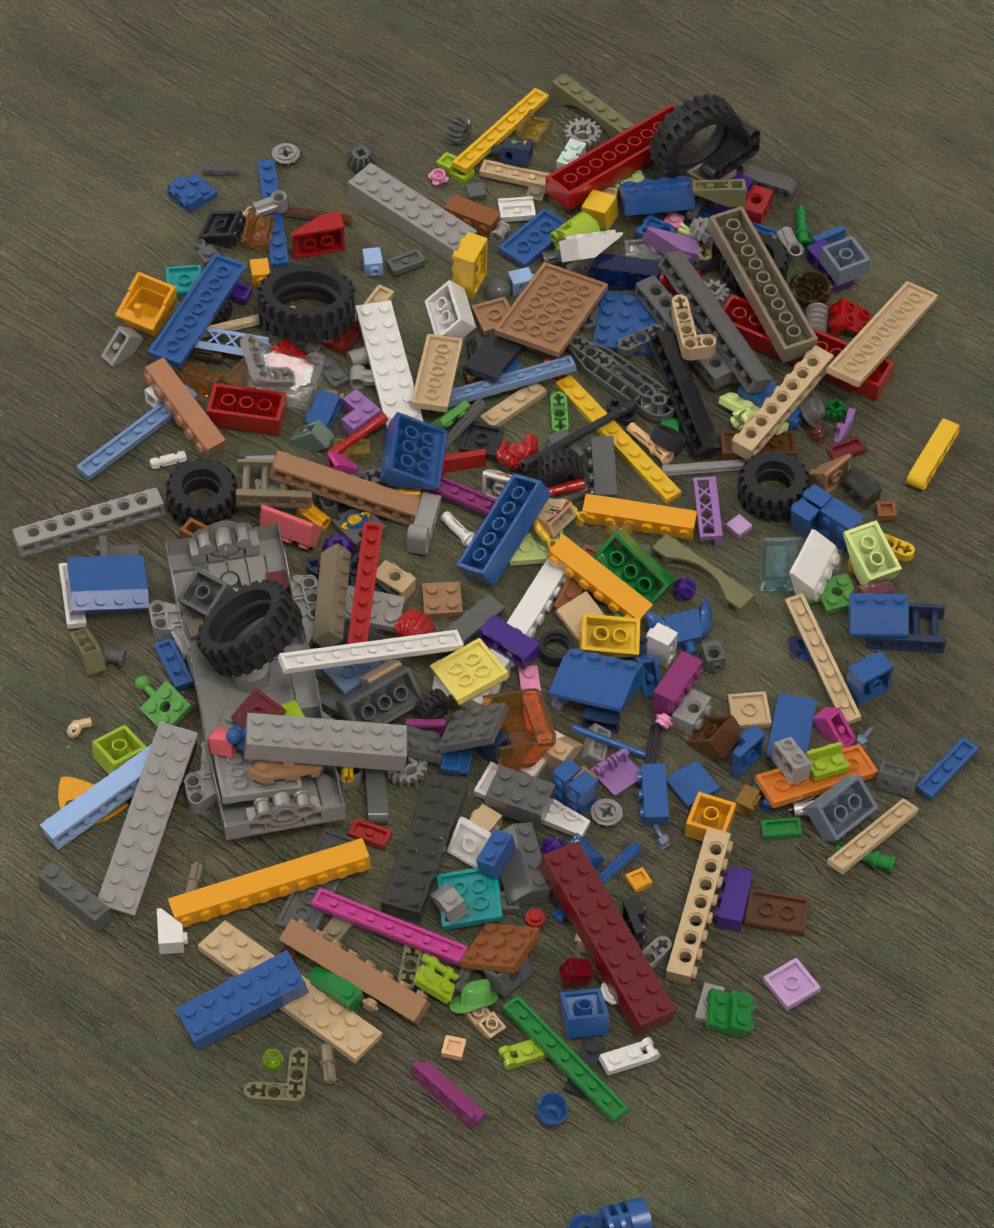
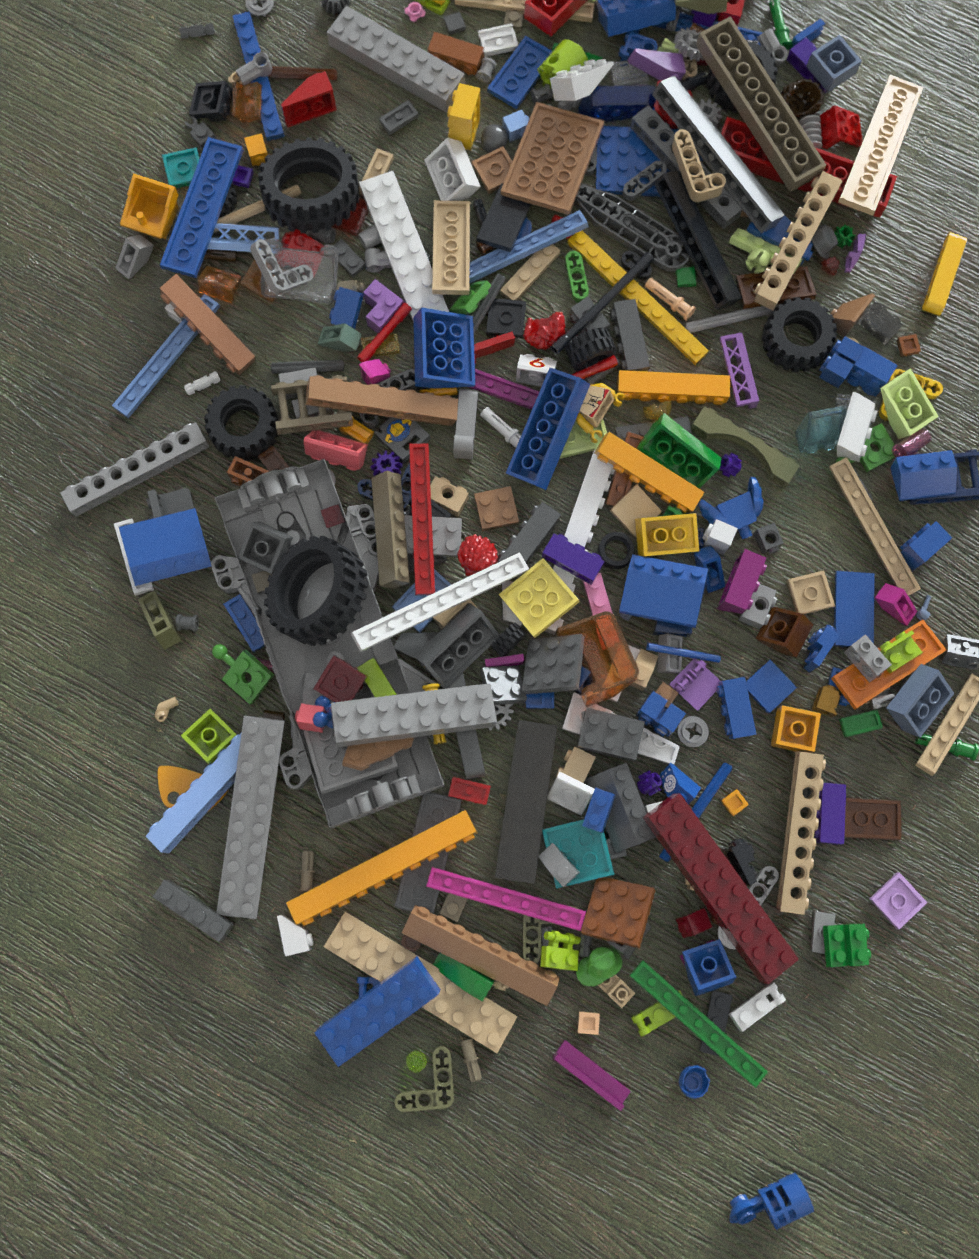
camera: 10 degrees left, 25 degrees up
blue plate [167,173,218,213] -> none
red brick [206,383,287,435] -> none
light blue brick [362,247,383,277] -> none
red plate [525,908,546,928] -> none
yellow head [581,190,618,230] -> none
black axle [645,723,662,764] -> none
black tyre [650,424,687,453] -> none
sand blue hand [653,824,669,850] -> none
bright pink plate [654,713,673,730] -> none
bright pink plate [664,211,685,232] -> none
lavender tile [726,514,752,539] -> none
clear blue plate [787,635,810,659] -> none
dark red tile [826,435,868,460] -> none

